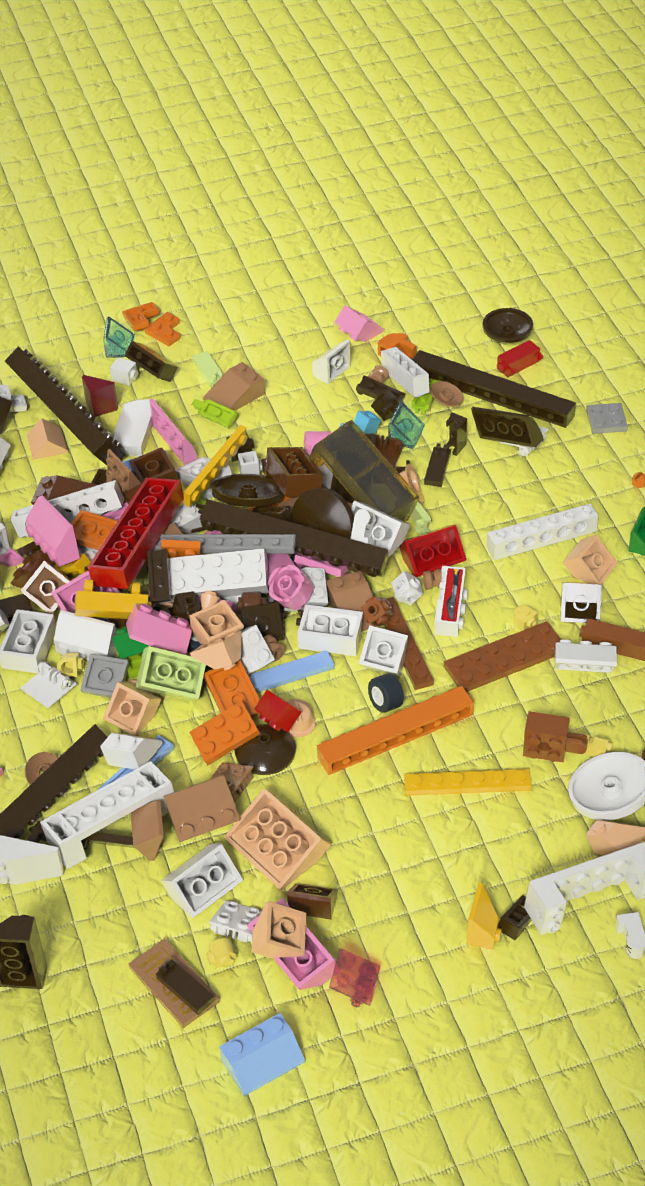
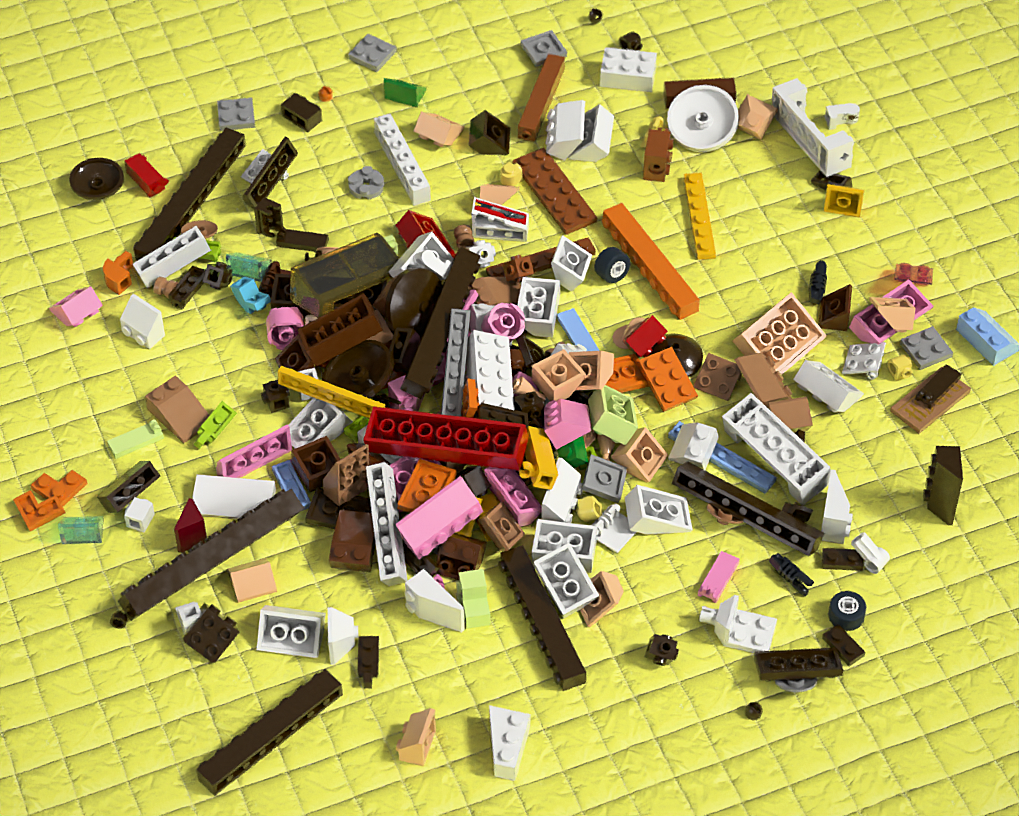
camera: 95 degrees left, 5 degrees up
none -> dark brown brick [281,92,322,132]
none -> light grey plate [348,166,384,200]
none -> light nougat slope [480,184,520,205]
none -> white slope [568,104,614,162]
none -> white slope [624,485,692,534]
none -> black hinge [809,260,827,304]
none -> light grey plate [900,326,953,370]

